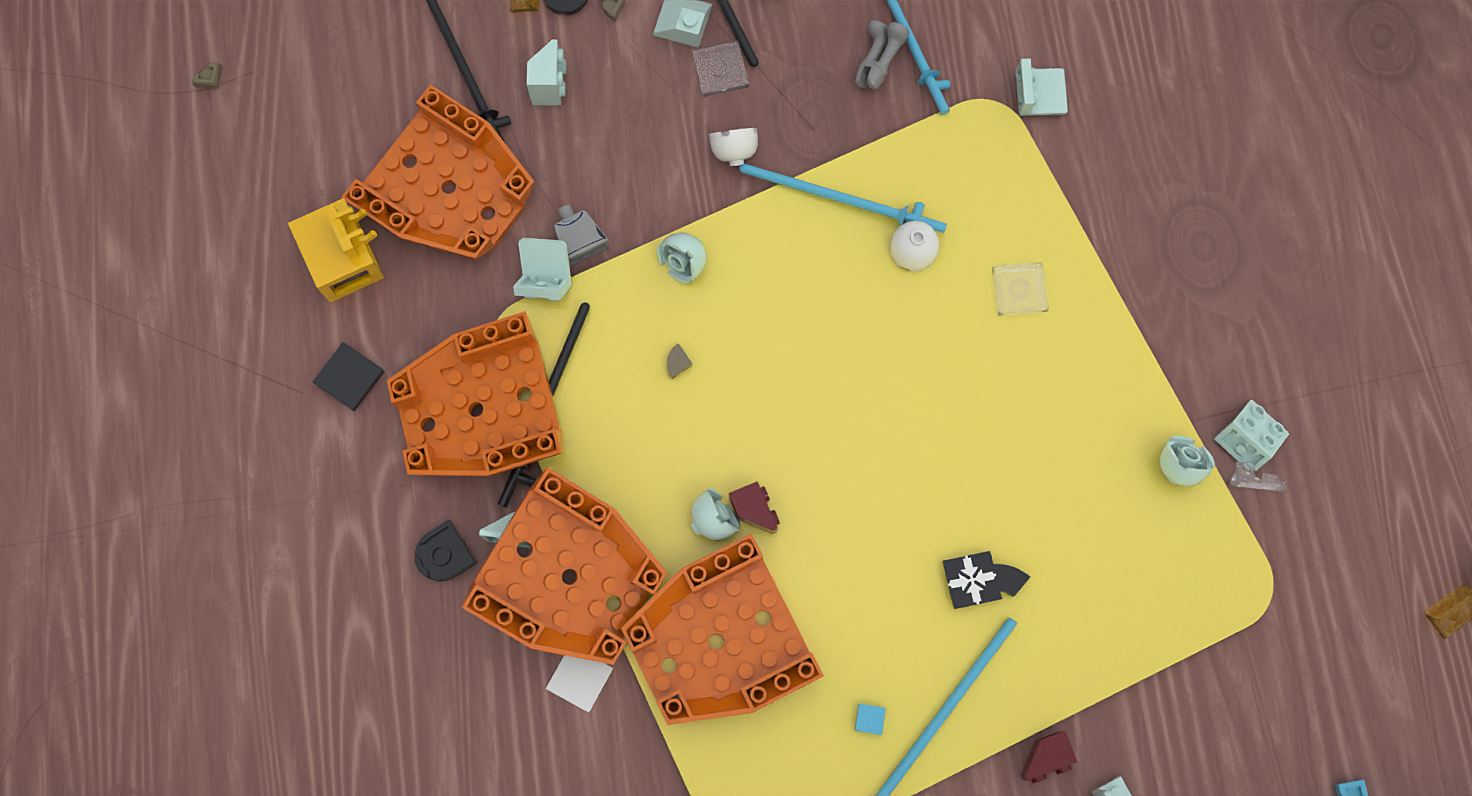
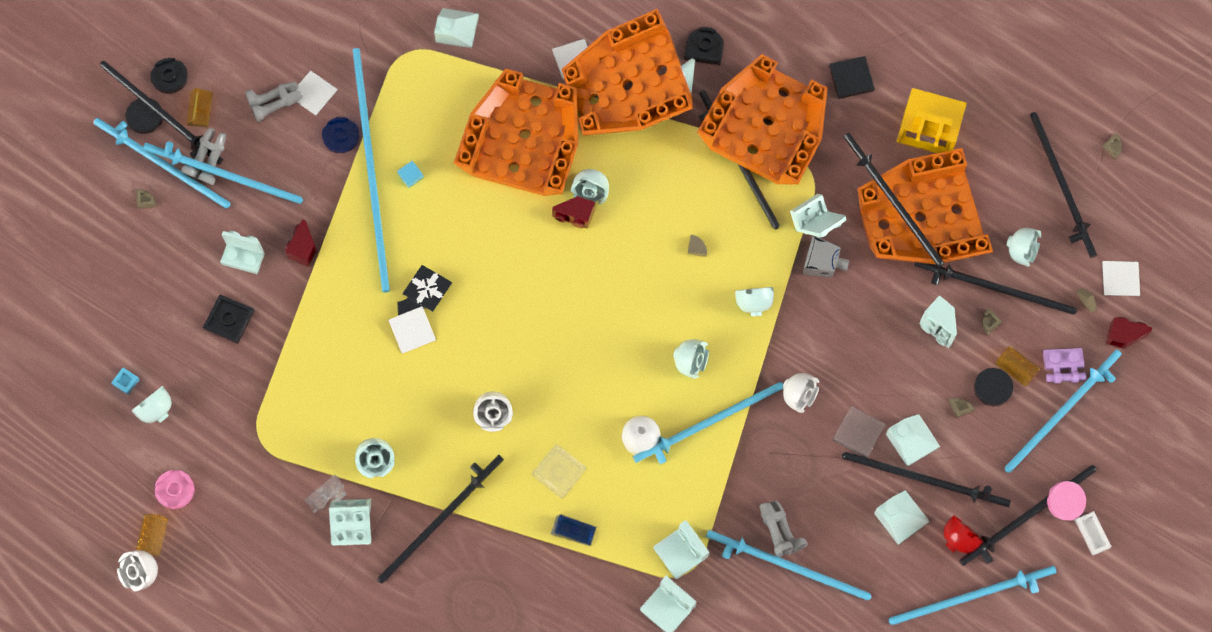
camera: 135 degrees right, 5 degrees down
none -> light aqua cylinder [131,386,172,423]
none -> bright pink tile [155,470,195,509]
none -> black tile [203,295,255,344]
none -> black piece [378,454,504,584]
none -> white sticker [389,307,436,354]
none -> white cylinder [473,391,513,432]
none -> clear blue slope [551,514,596,546]
none -> light aqua bracket [654,520,709,579]
none -> light aqua cylinder [673,339,709,379]
none -> black piece [843,133,944,267]
none -> dark tan tile [982,308,1002,335]
none -> light aqua cylinder [1007,227,1041,267]
none -> black piece [1030,112,1097,258]

